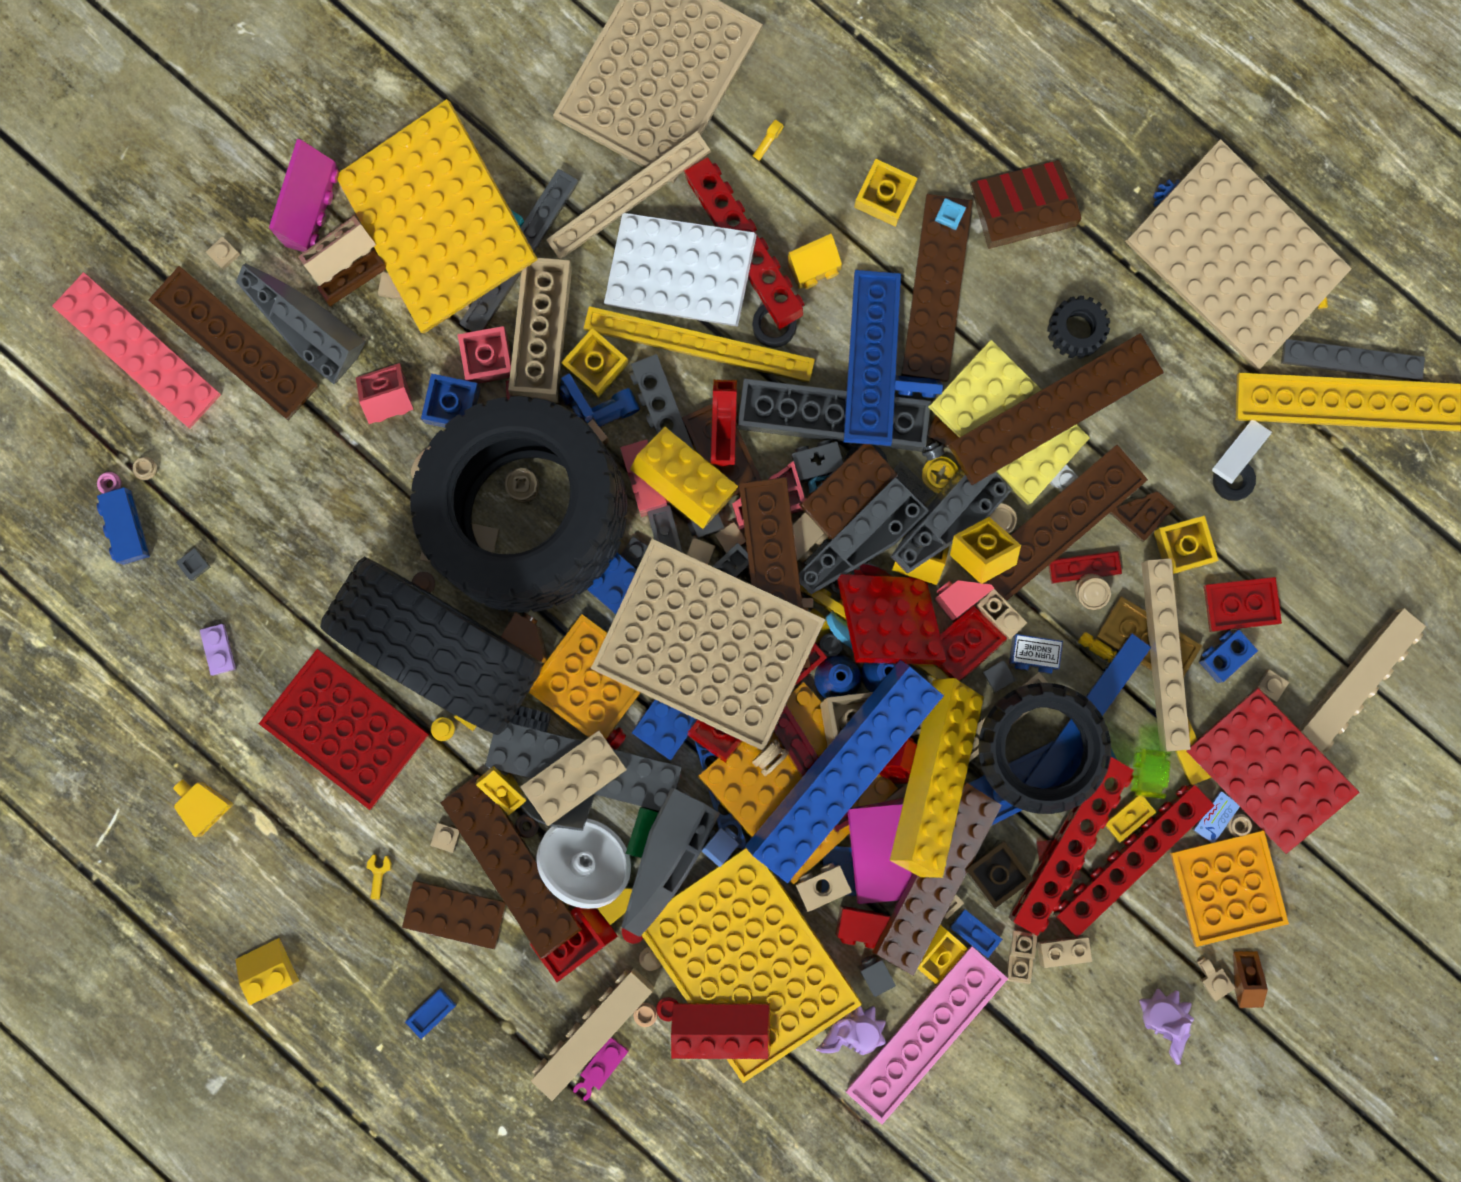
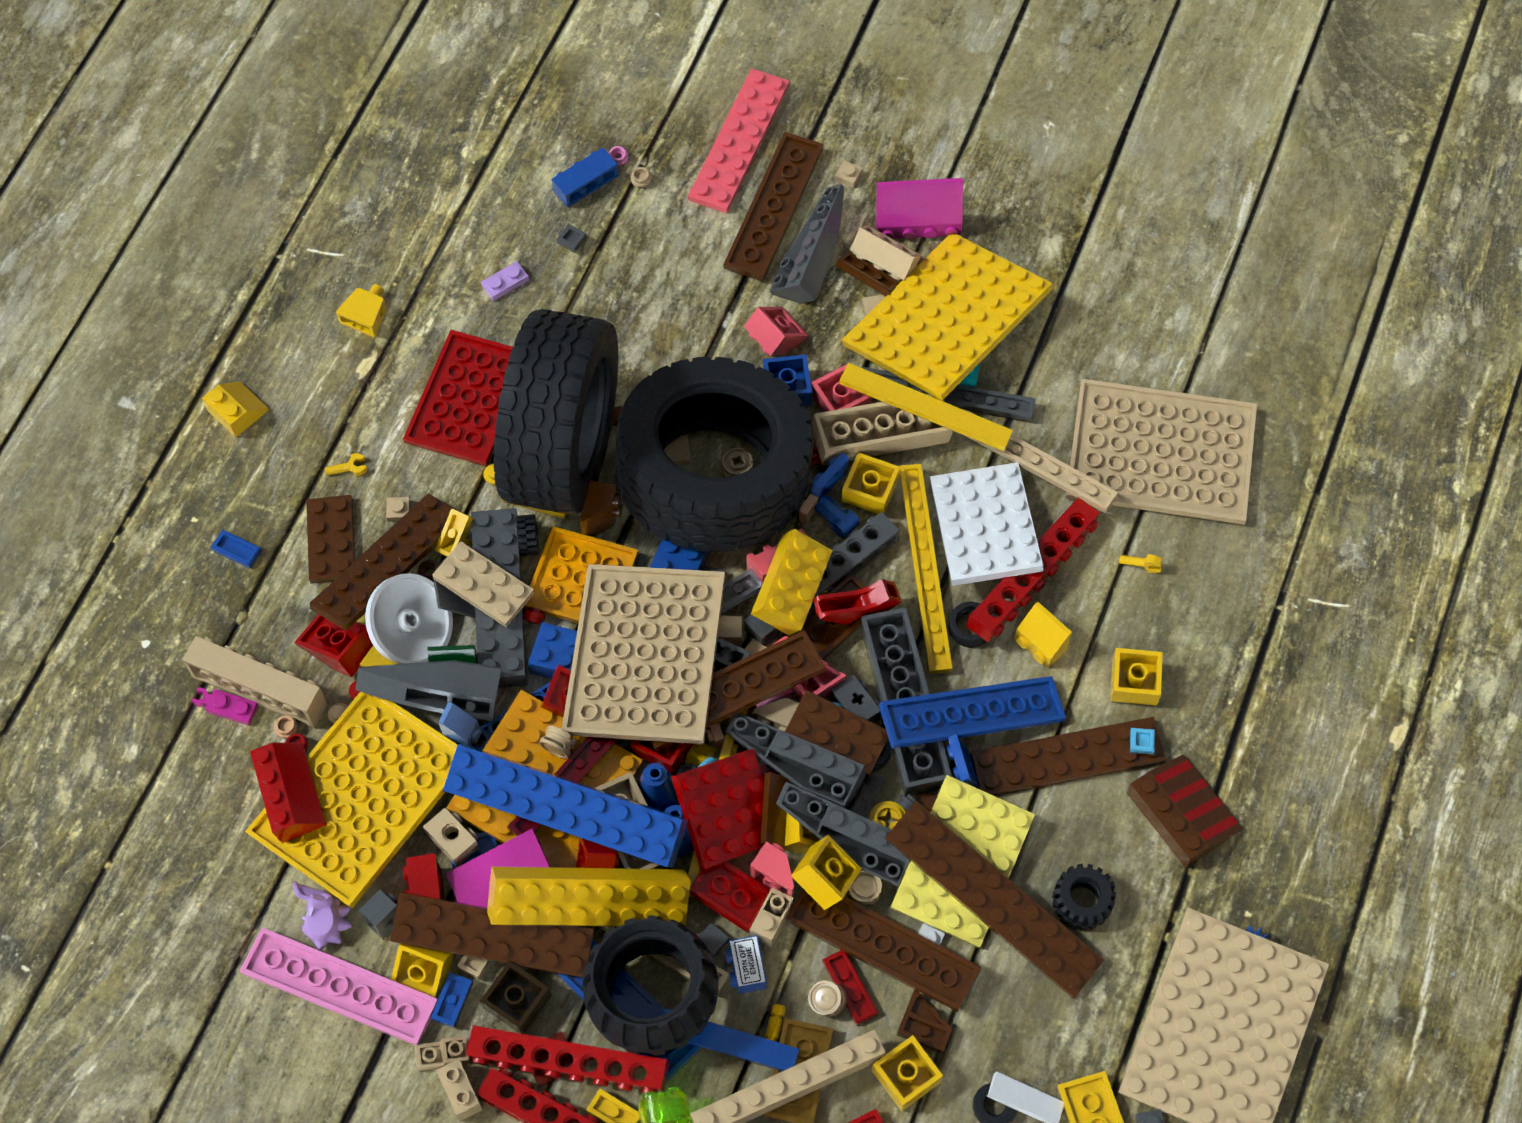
camera: 70 degrees right, 20 degrees down
none -> reddish brown tile [760,772,788,848]
none -> yellow tile [839,363,1013,451]

